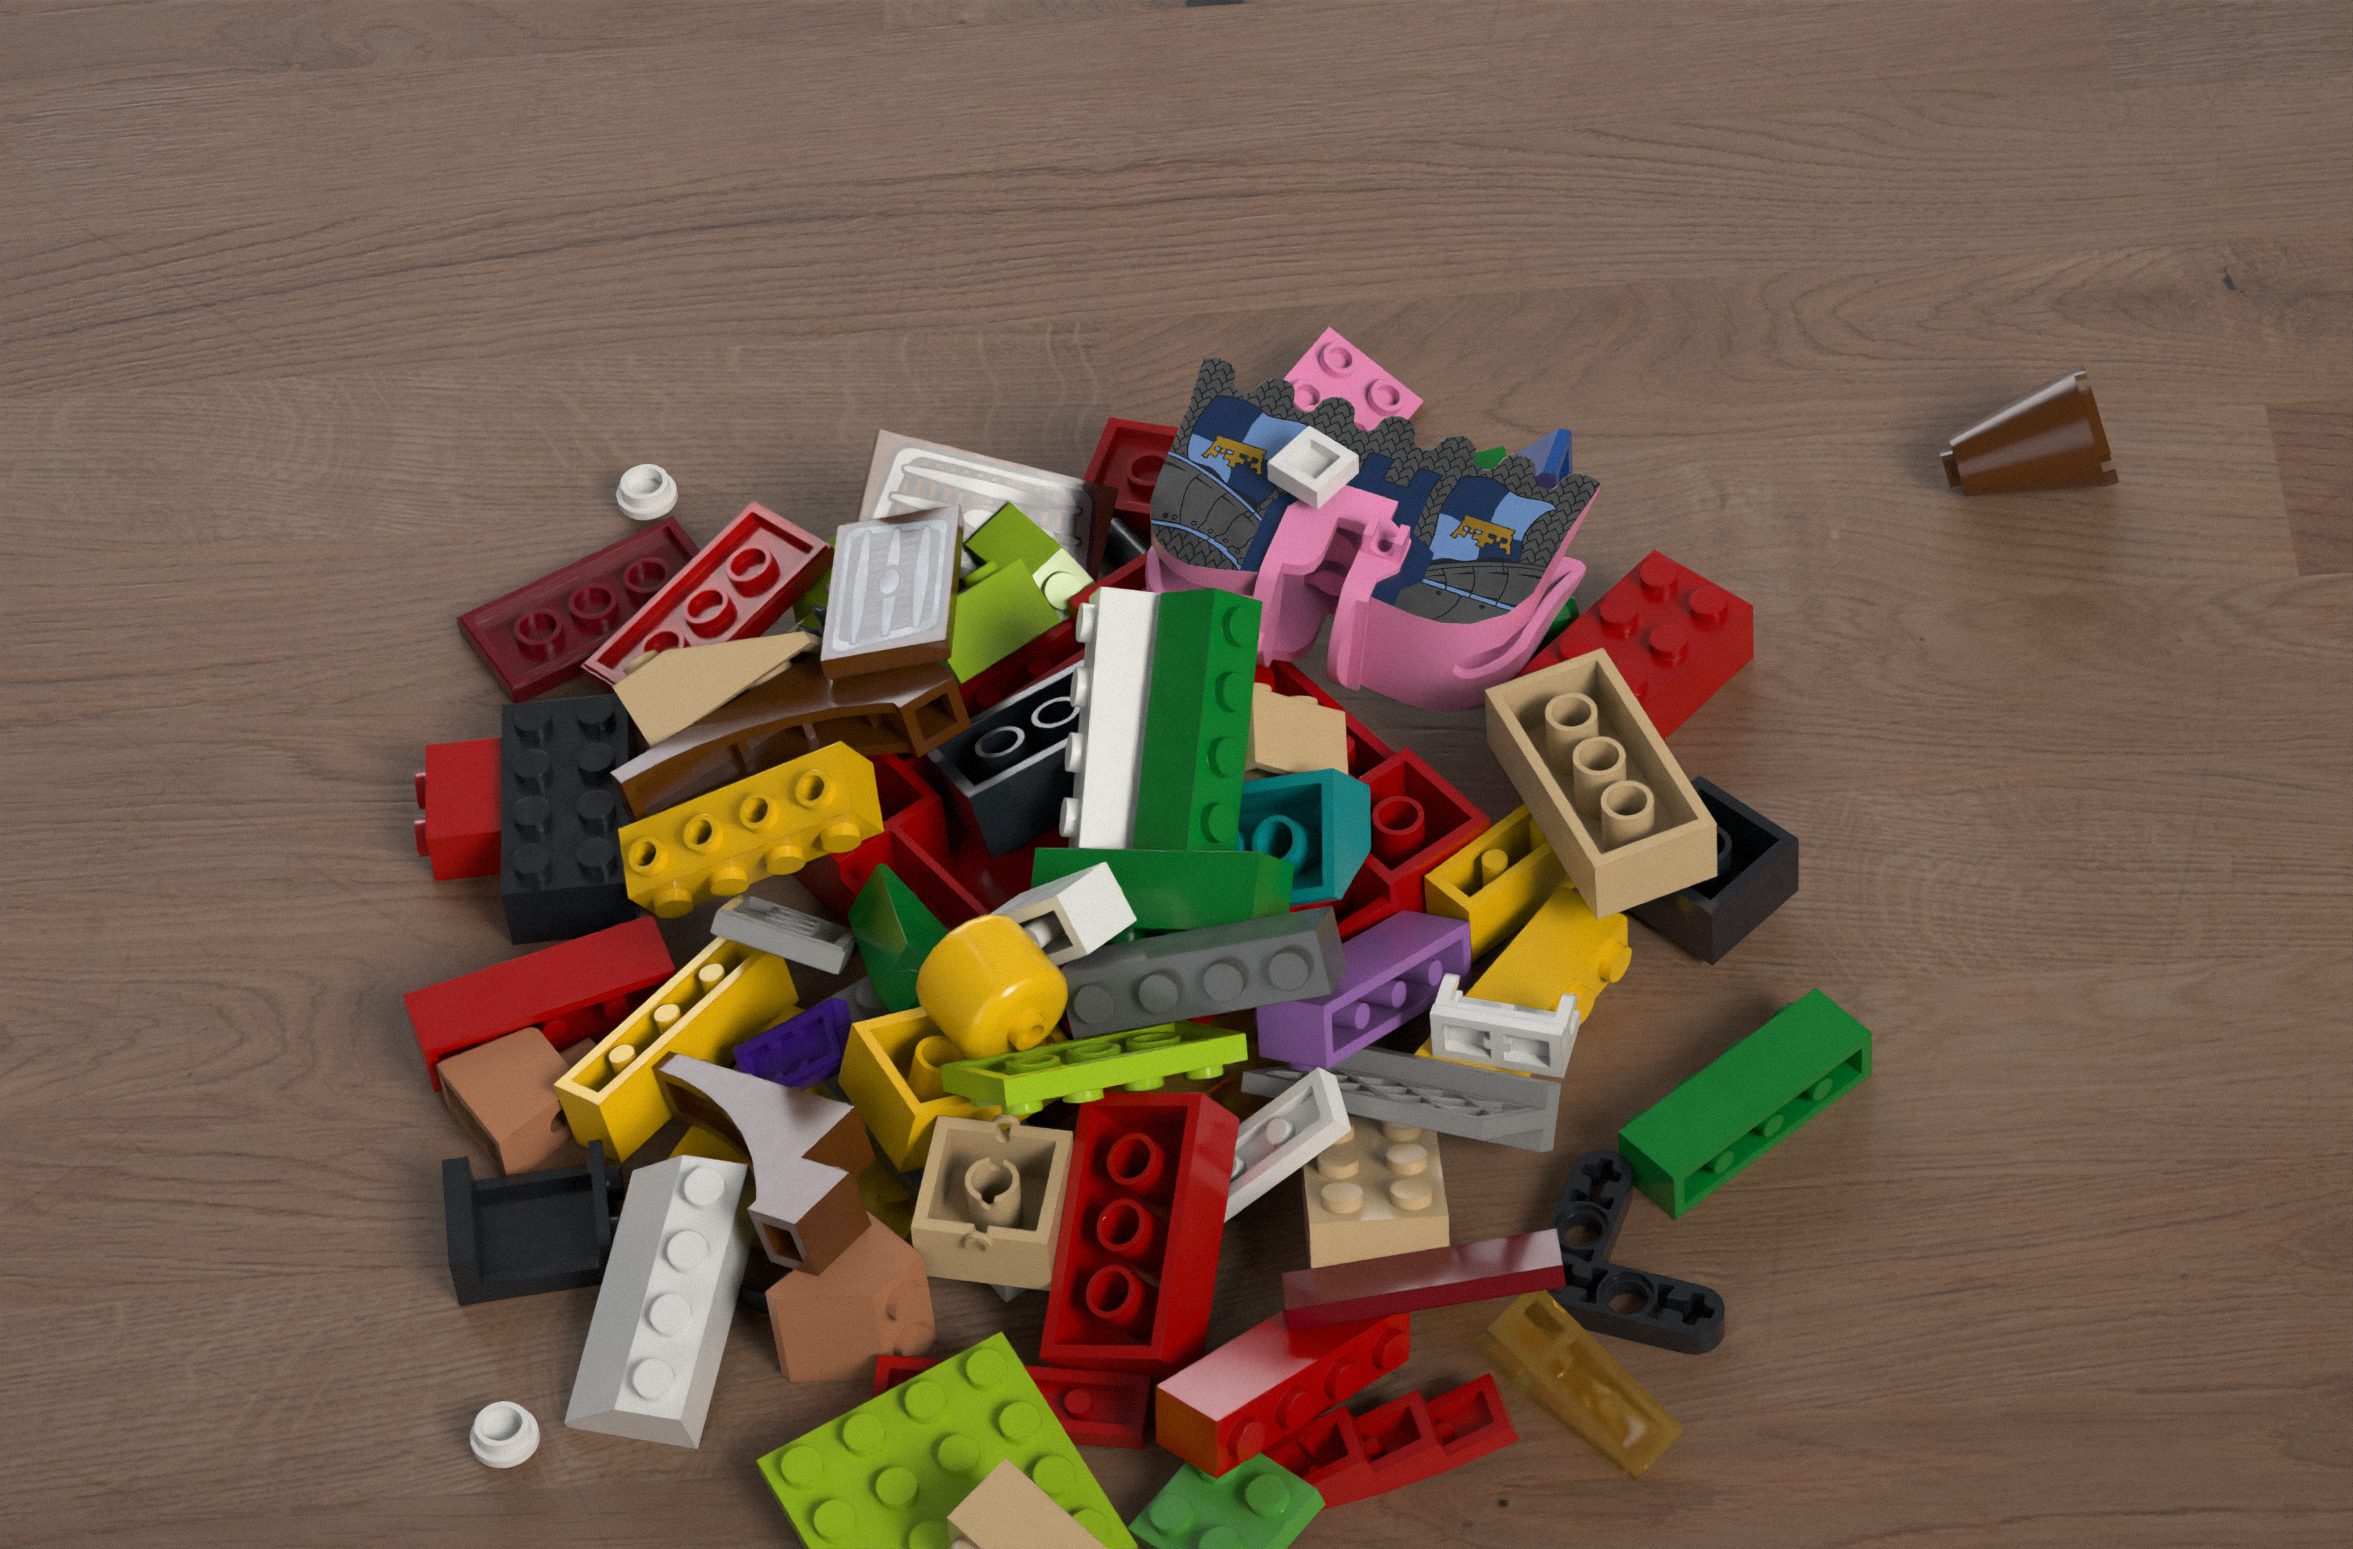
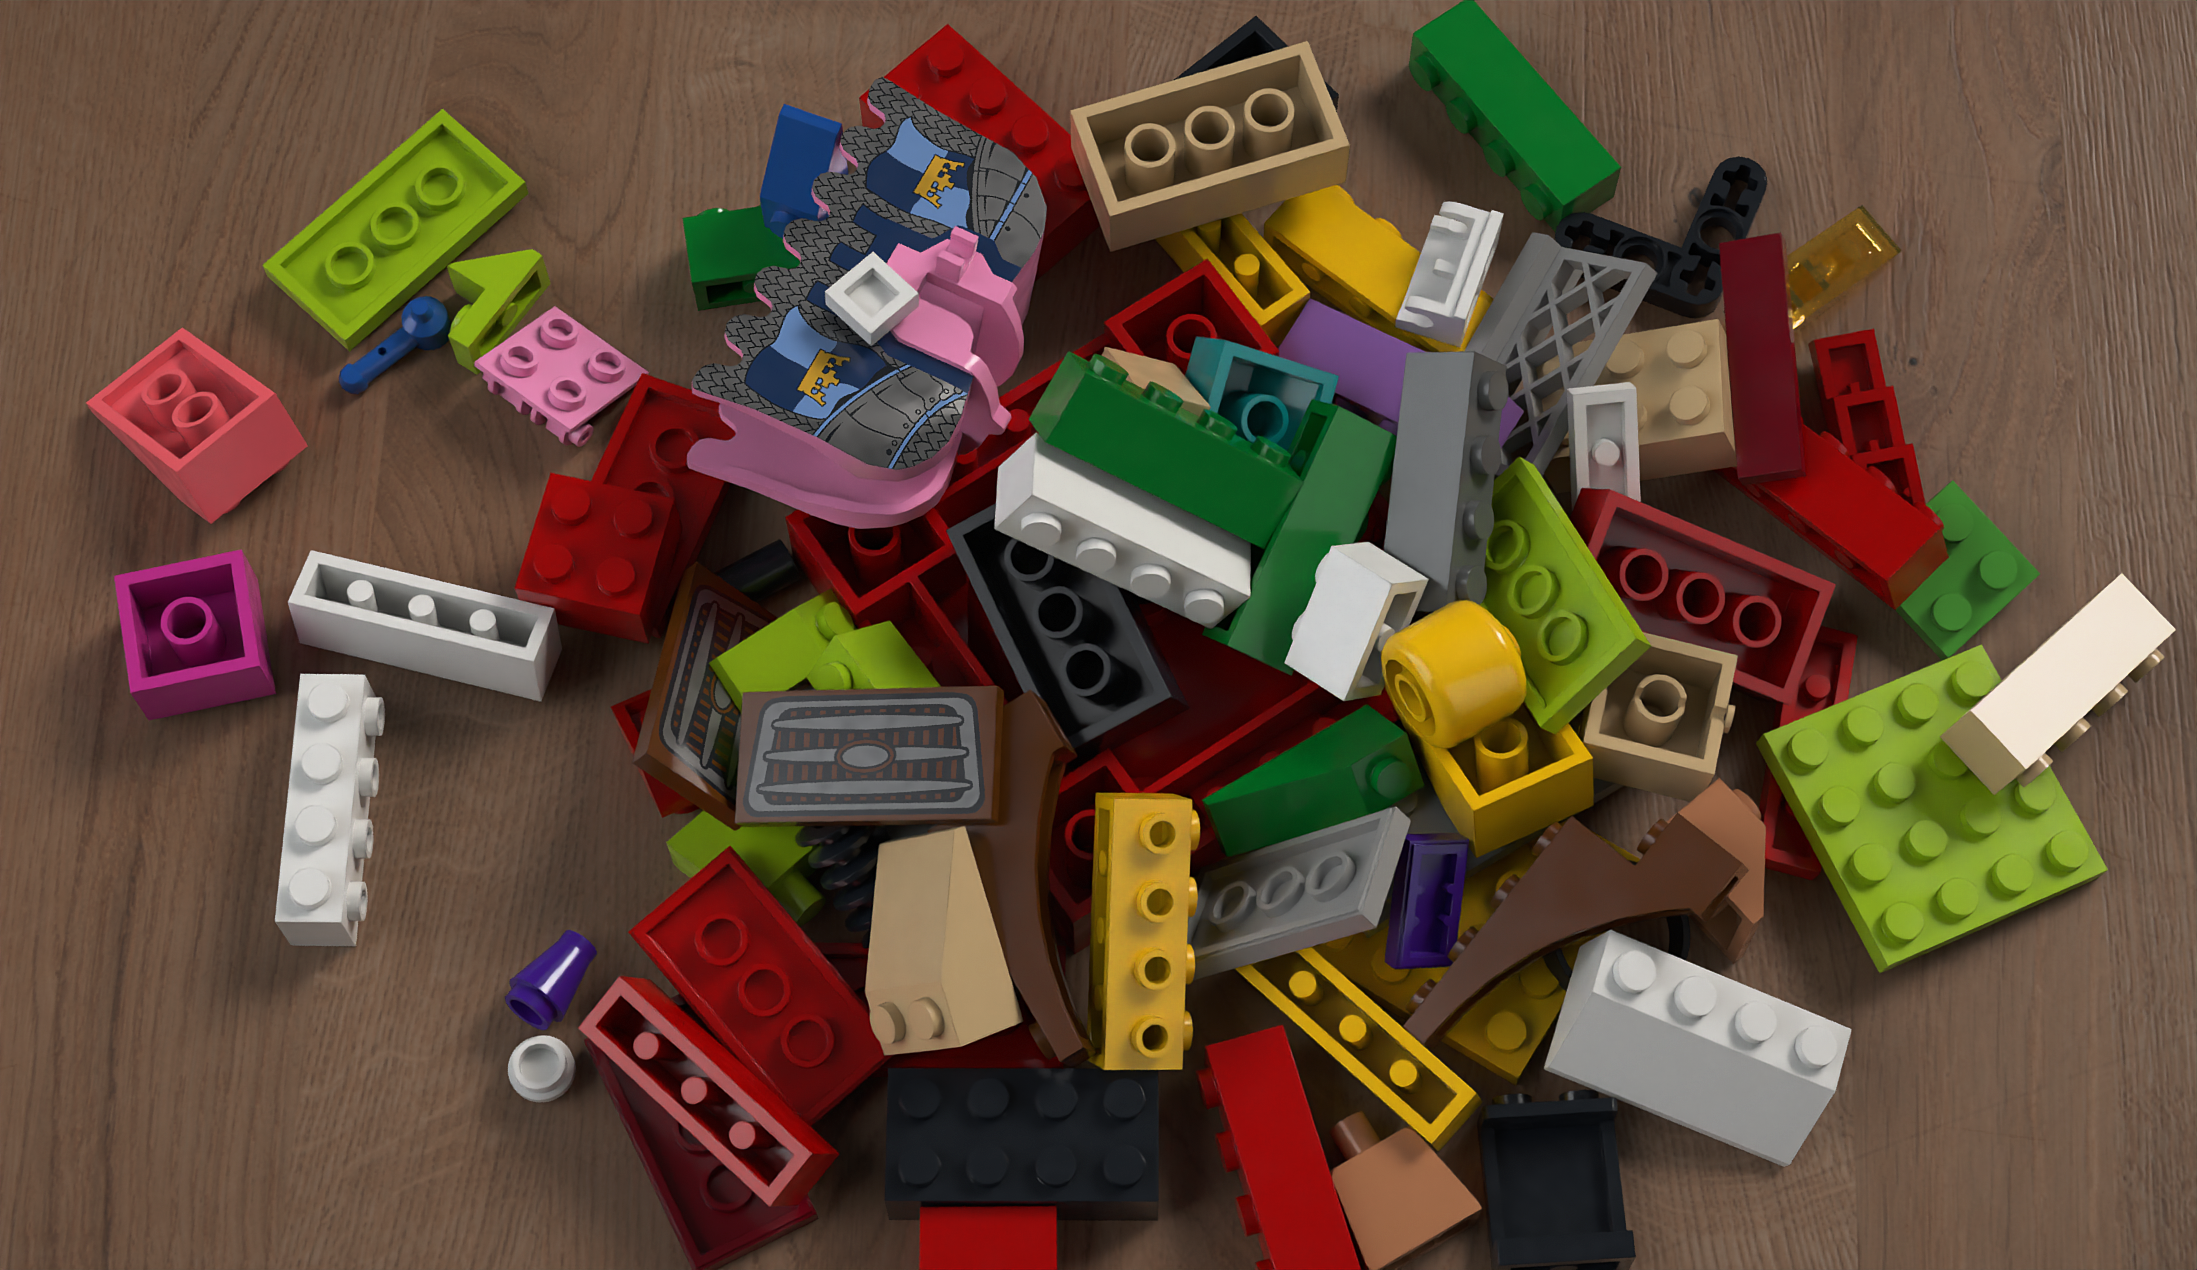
camera: 90 degrees left, 20 degrees up
white plate [470,1401,540,1468] -> none
none -> coral slope [86,327,308,524]
none -> dark pink brick [114,549,276,721]
none -> lime plate [262,109,529,352]
none -> white brick [275,674,385,946]
none -> white brick [288,550,562,701]
none -> blue piece [339,296,452,394]
none -> lime slope [447,249,551,375]
none -> dark purple cone [505,930,597,1030]
none -> red brick [514,472,683,644]
none -> red brick [578,976,840,1207]

